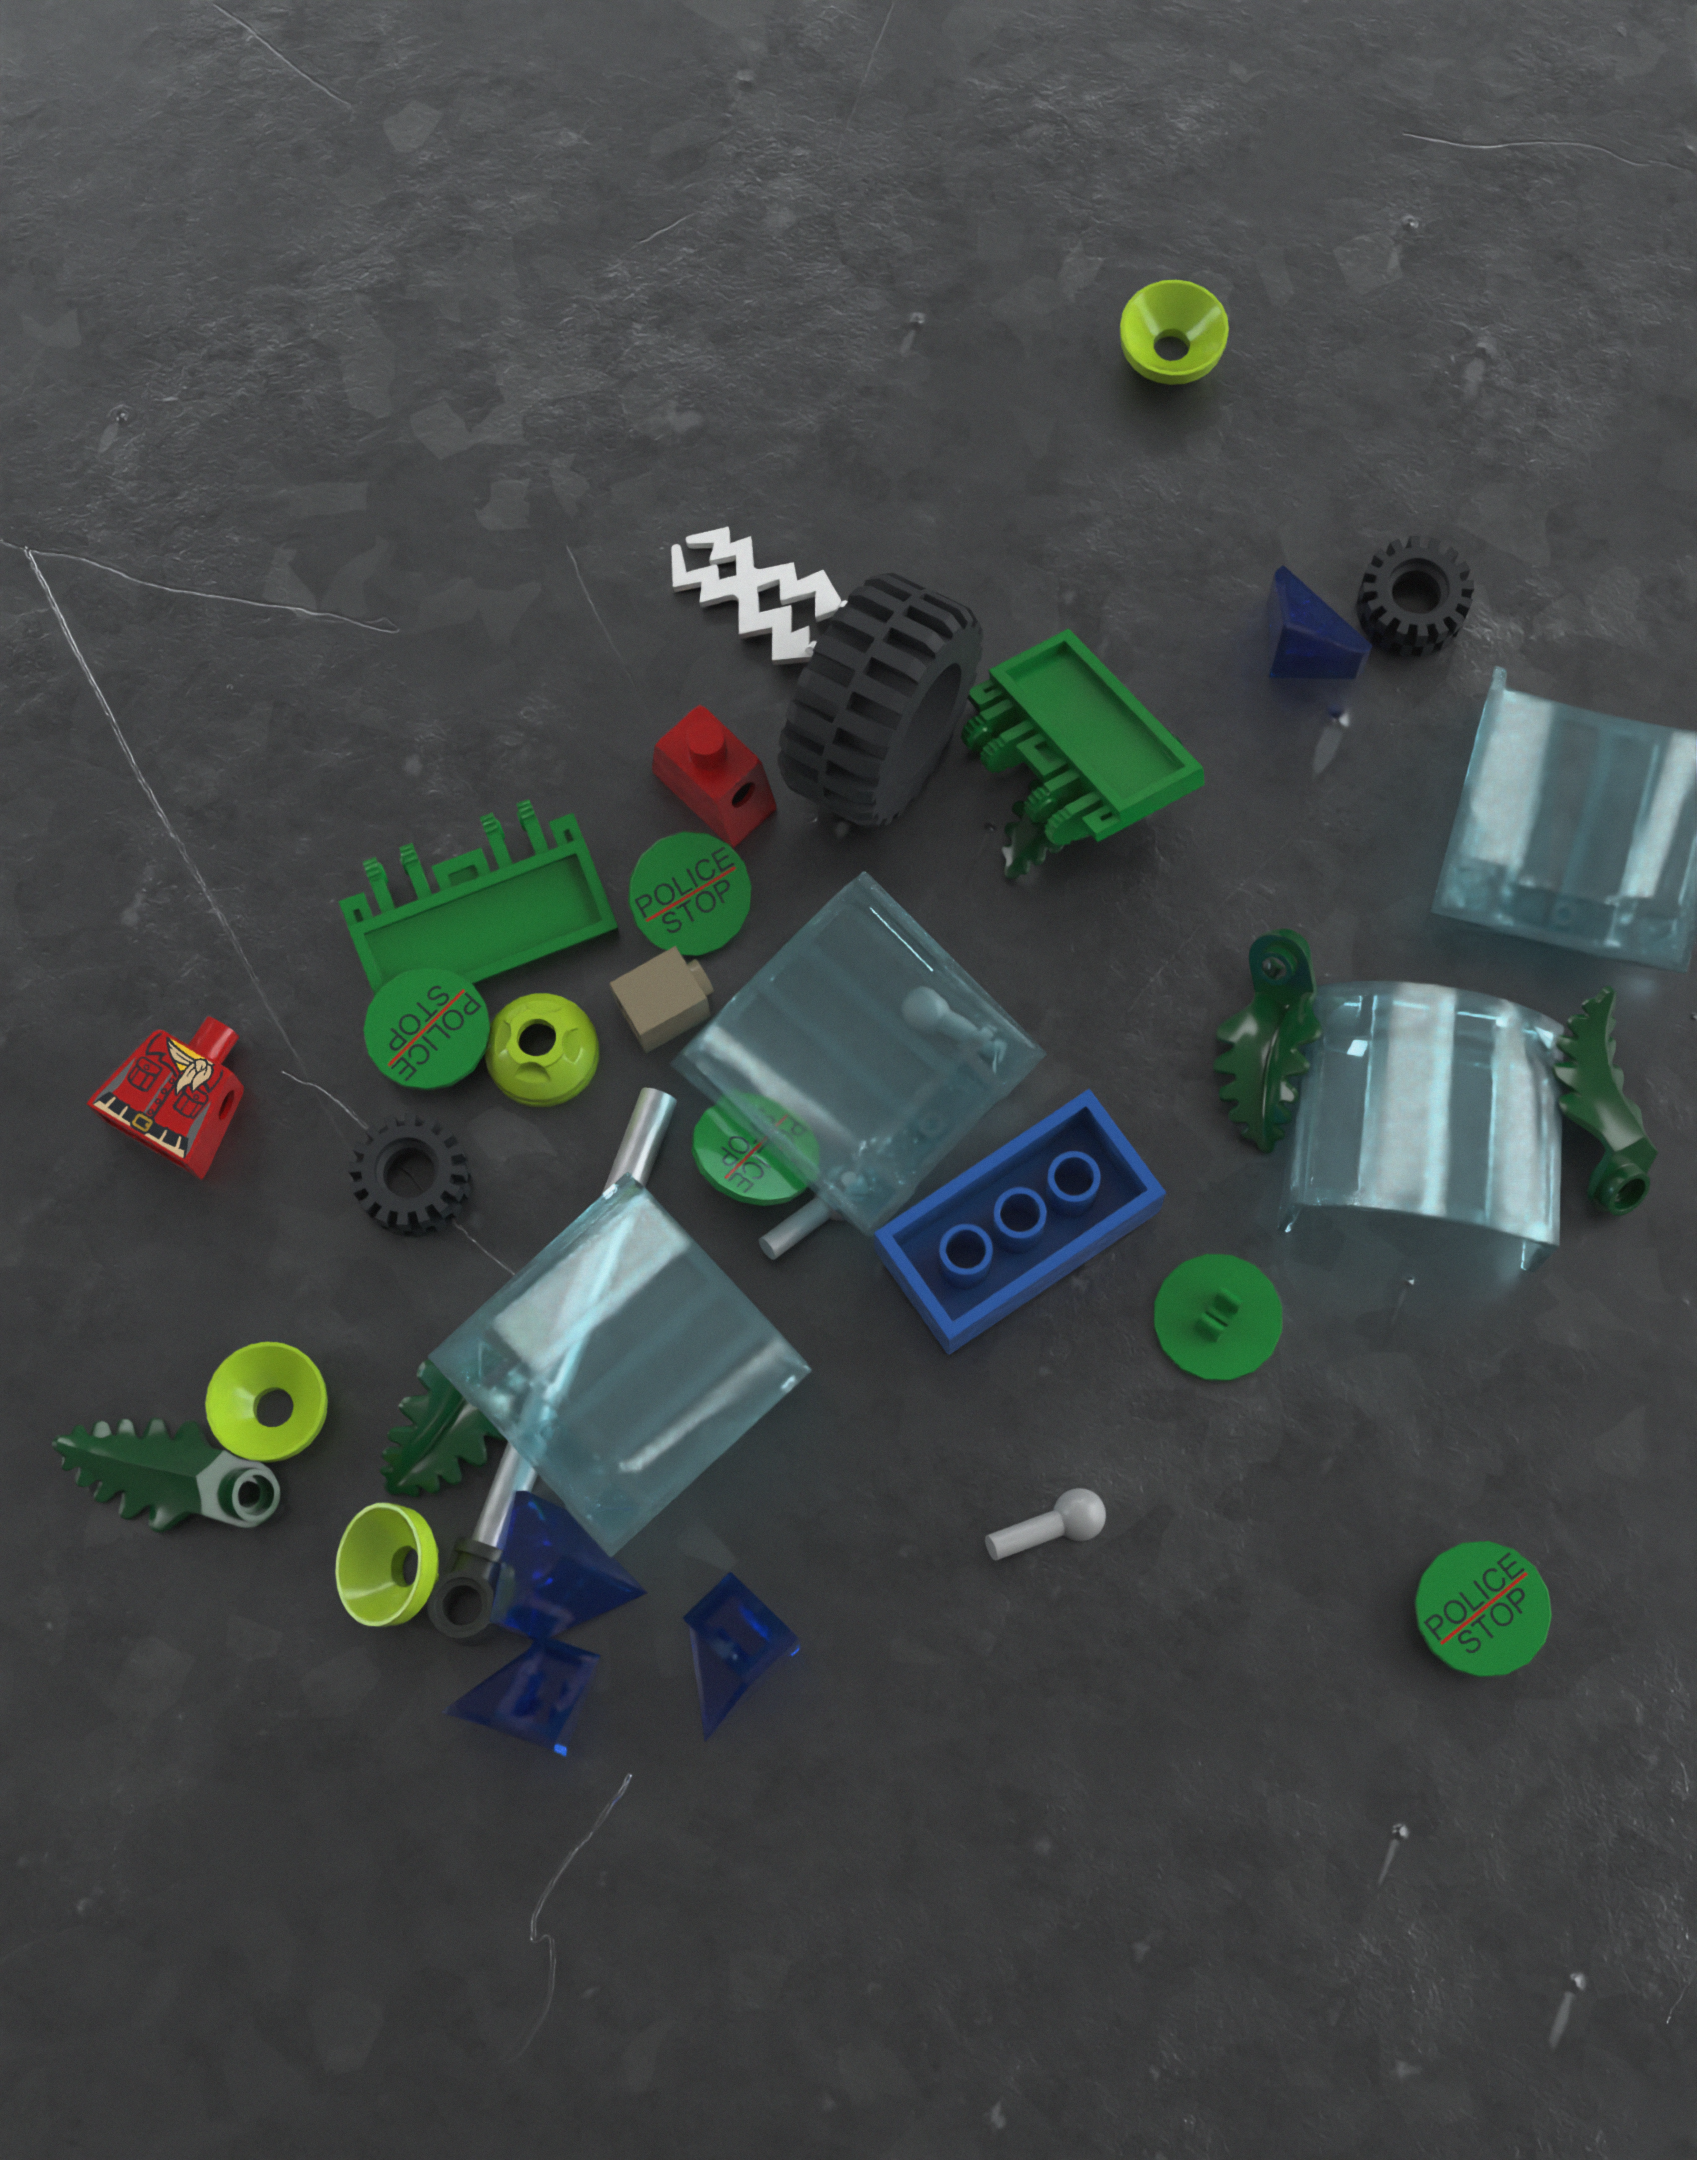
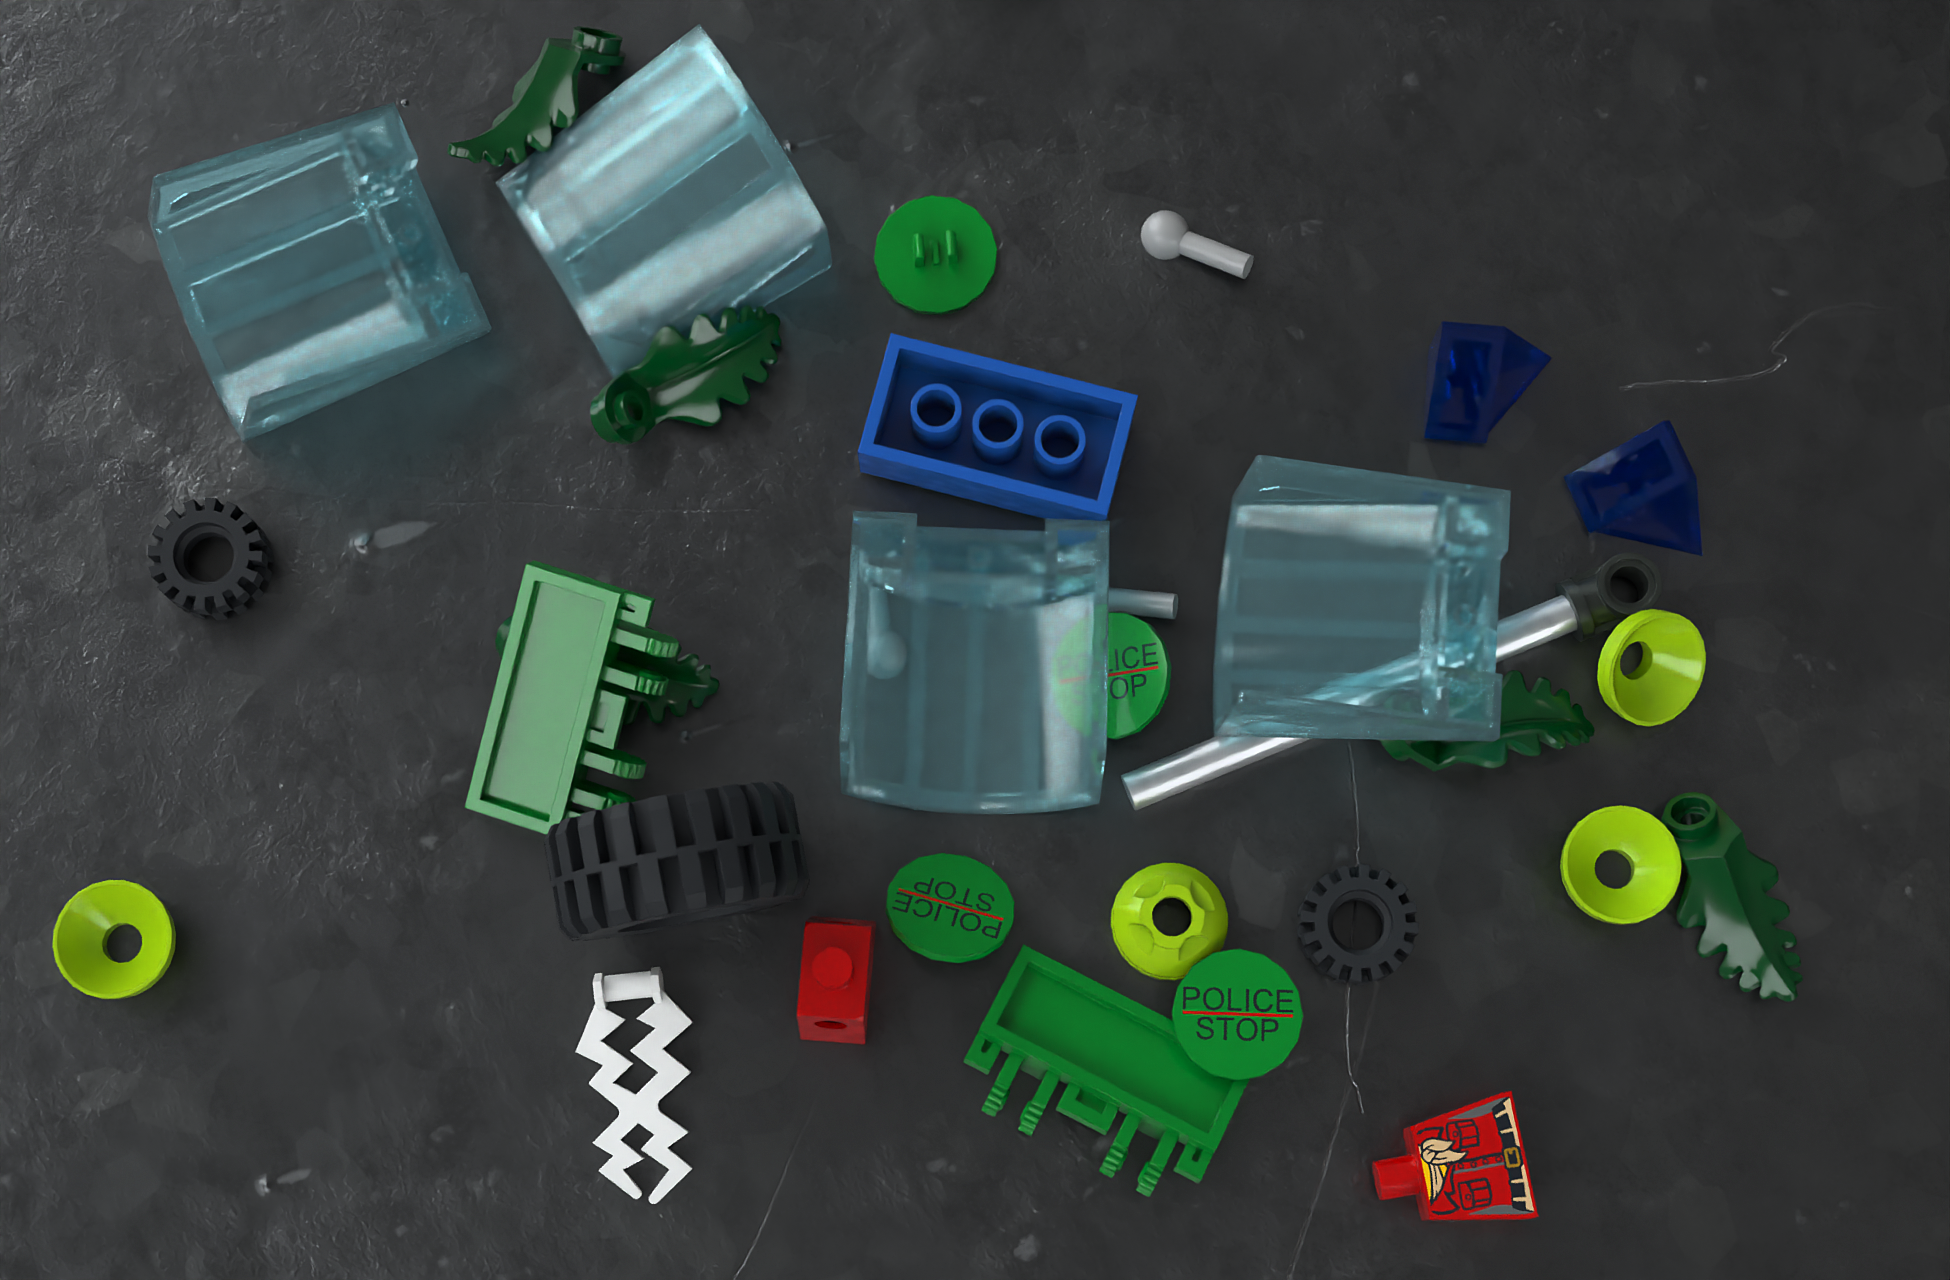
camera: 135 degrees left, 5 degrees up
clear blue slope [489,1491,648,1640] -> none
dark tan brick [609,946,714,1054] -> none
clear blue slope [1267,565,1372,679] -> none

